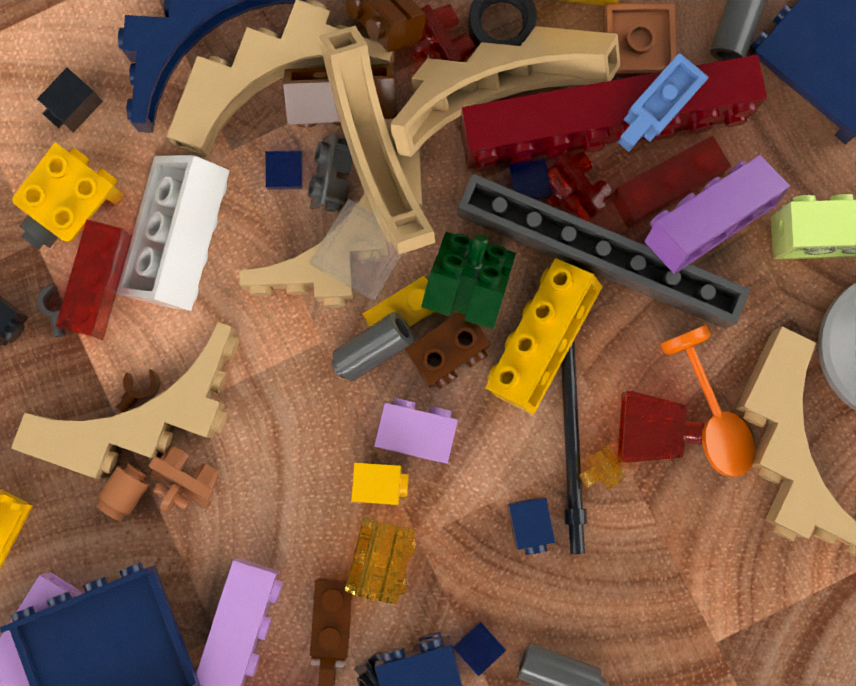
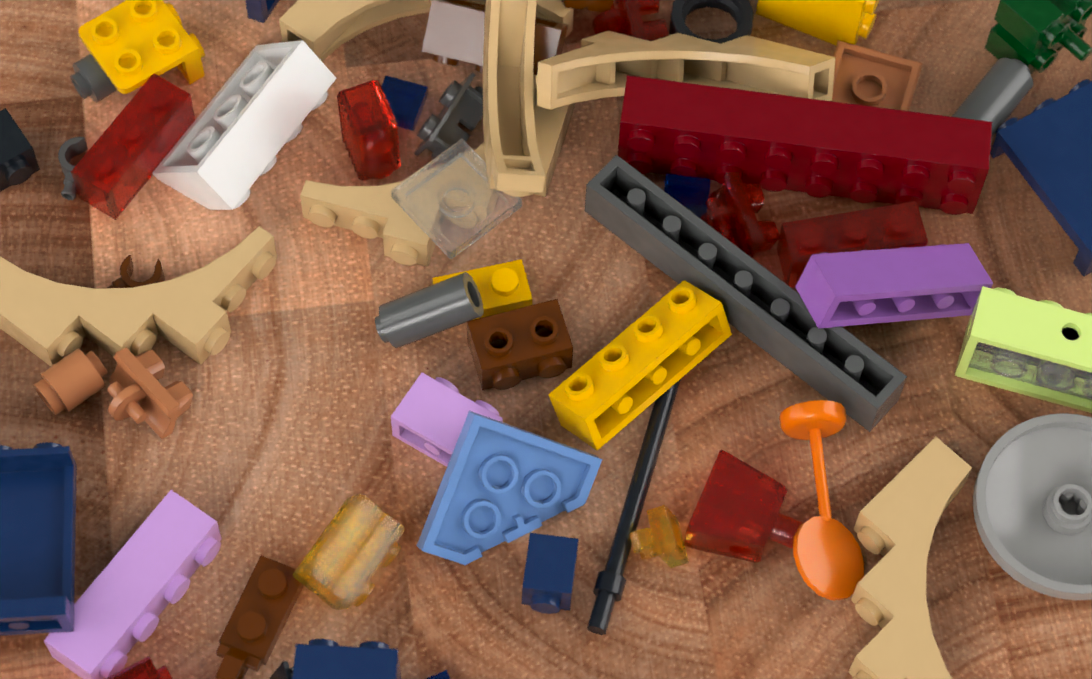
camera: 15 degrees right, 20 degrees down
yellow brick [351,462,409,505] -> none
dark green brick [421,232,516,329] -> none
medium blue hinge [617,53,709,152] -> none
none -> clear red brick [337,80,401,181]
none -> medium blue plate [417,411,602,565]

